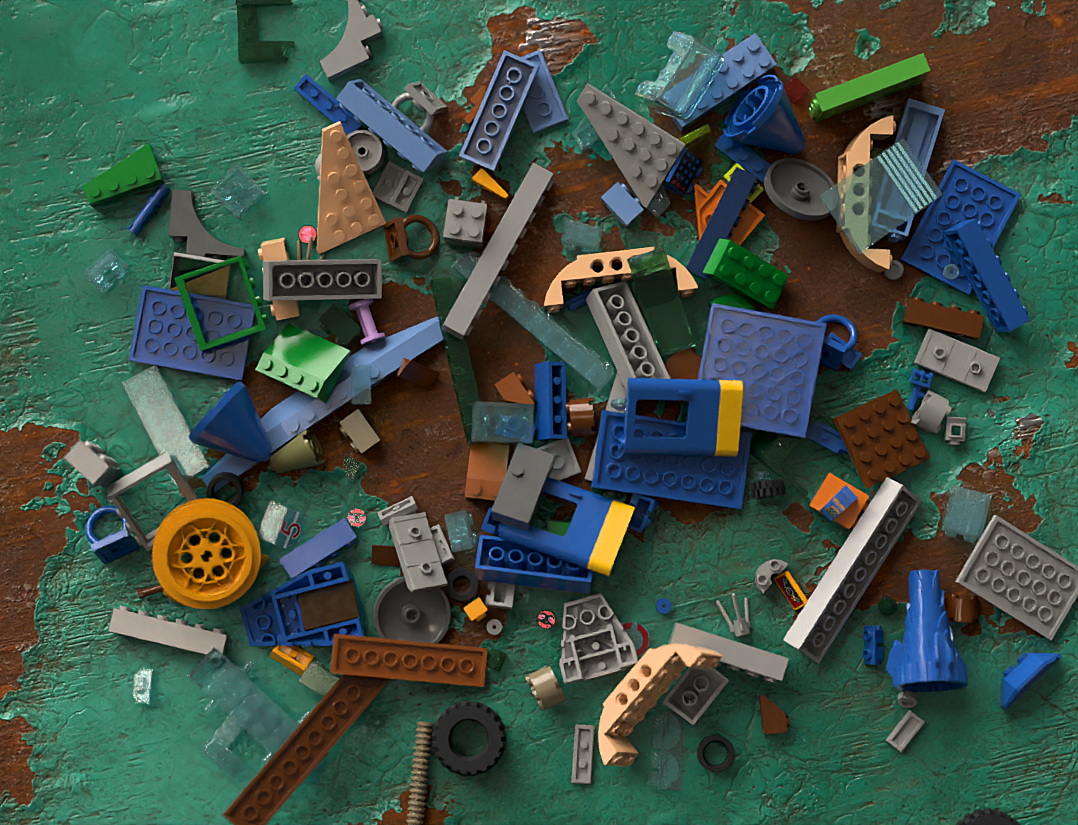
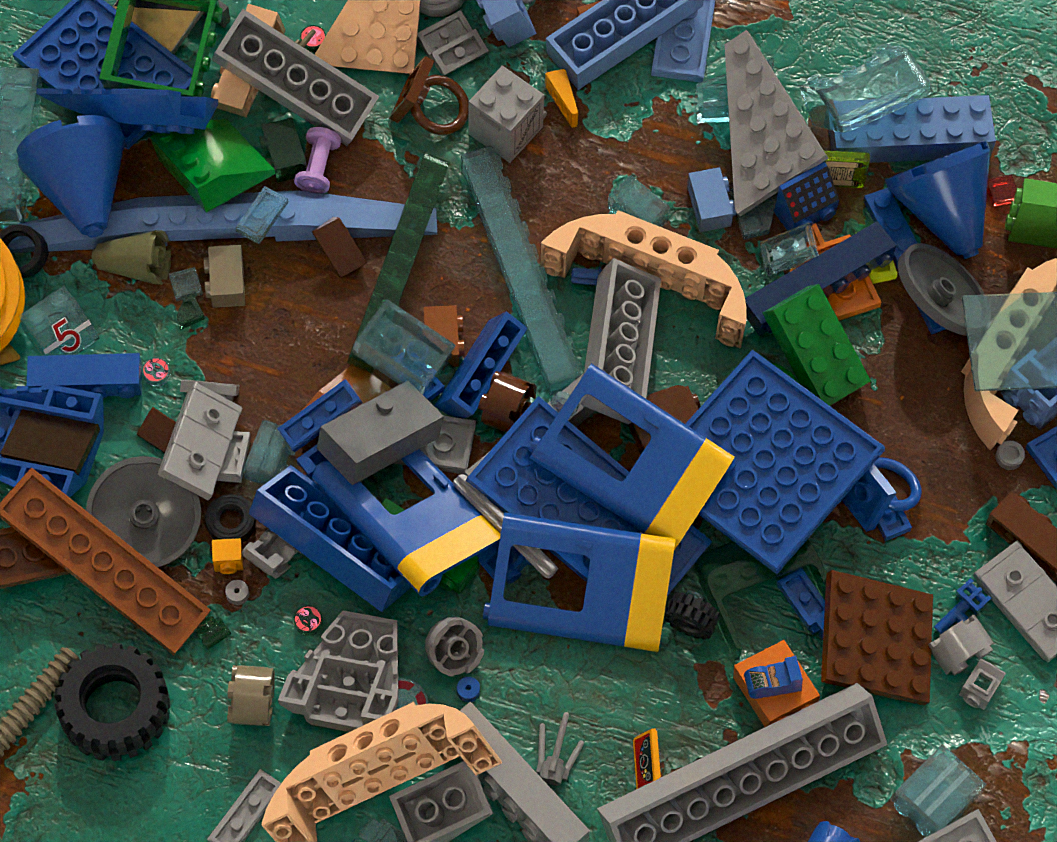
camera: 30 degrees right, 20 degrees down
light grey brick [442,163,554,340] -> none
clear green windscreen [627,247,696,357] -> none
light grey cylinder [755,559,788,594] -> none
none -> blue wedge [36,88,218,134]
none -> clear light blue tile [169,267,203,302]
none -> blue tile [277,379,363,453]
none -> light grey cylinder [425,617,484,676]
none -> light grey axle [453,474,558,578]
none -> blue piece [483,512,676,652]
none -> clear light blue piece [760,223,819,276]

